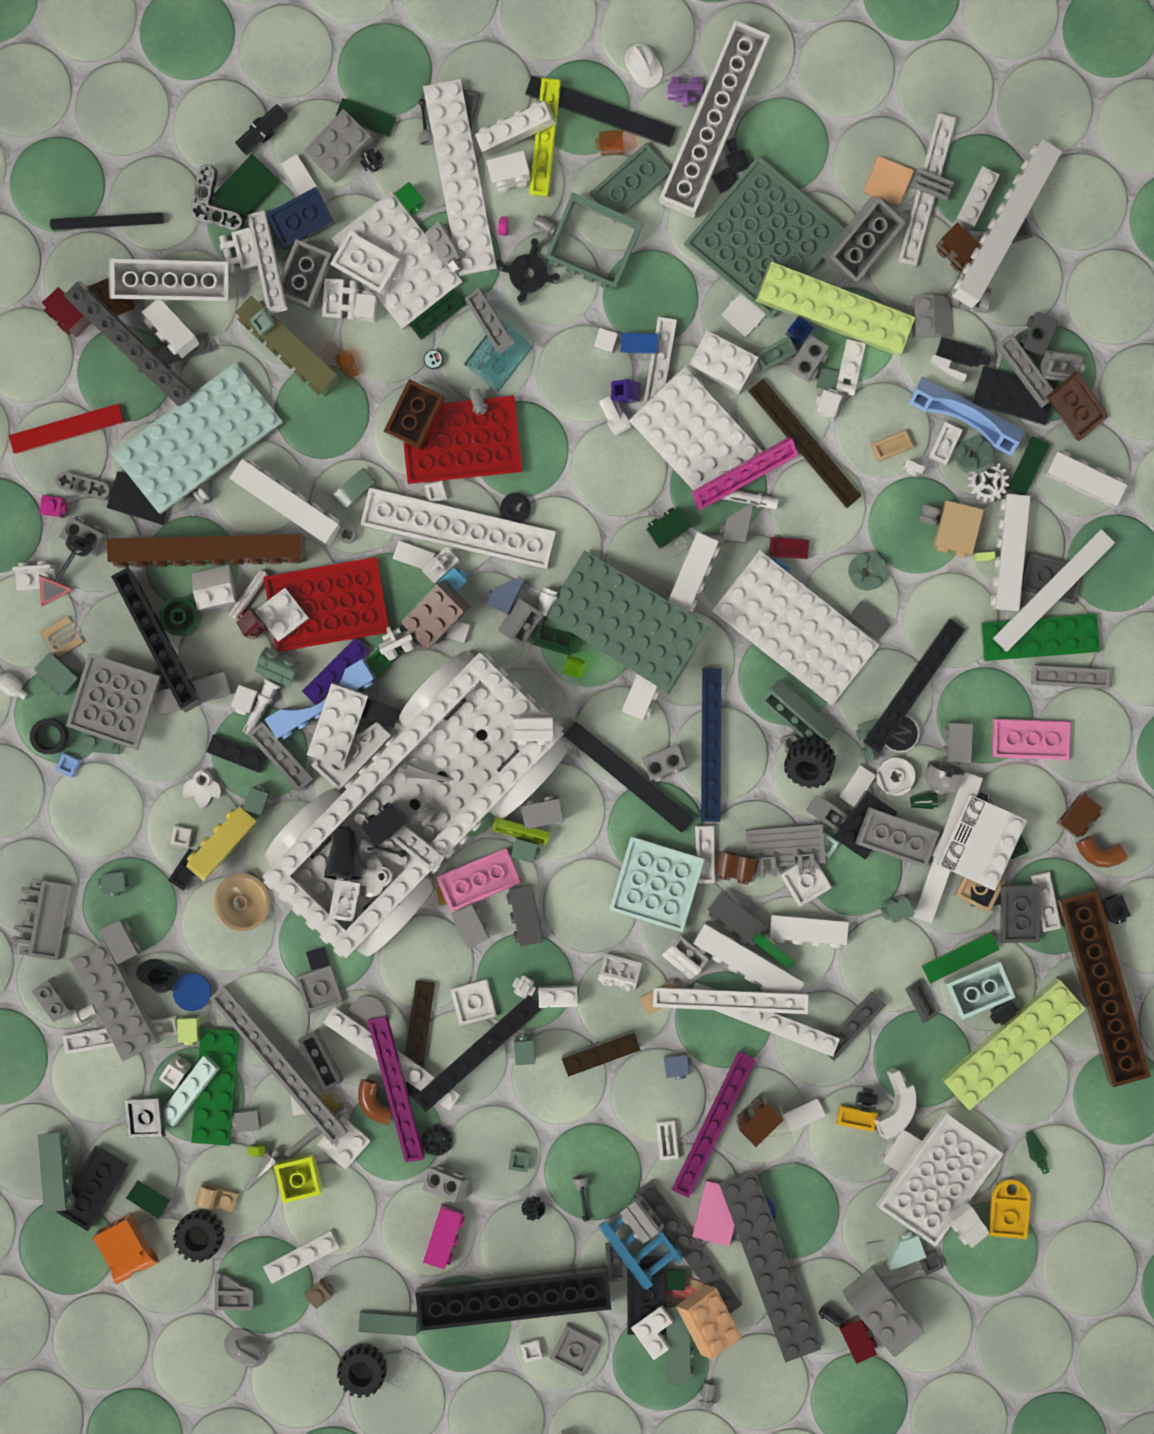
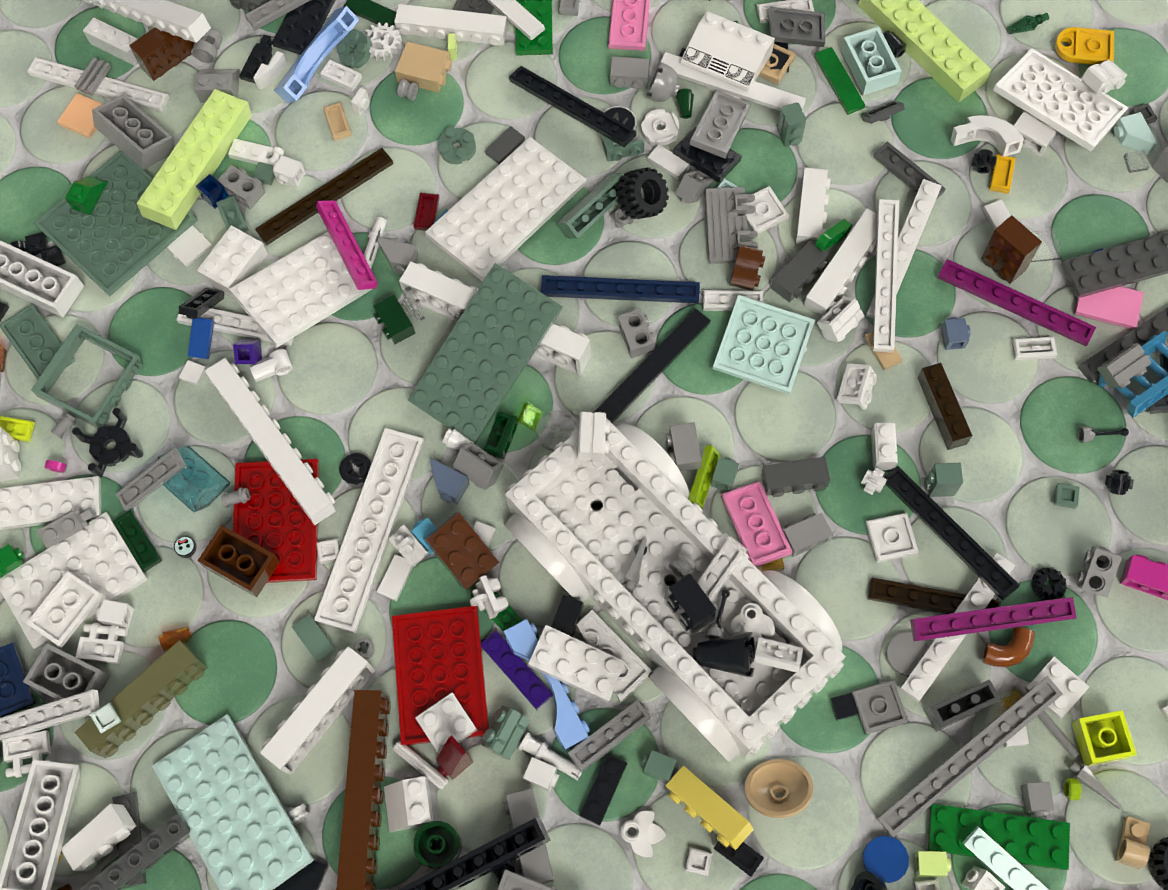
camera: 85 degrees left, 20 degrees down
none -> green slope [65,176,107,215]
none -> black plate [179,288,224,319]
none -> white brick [204,358,336,526]

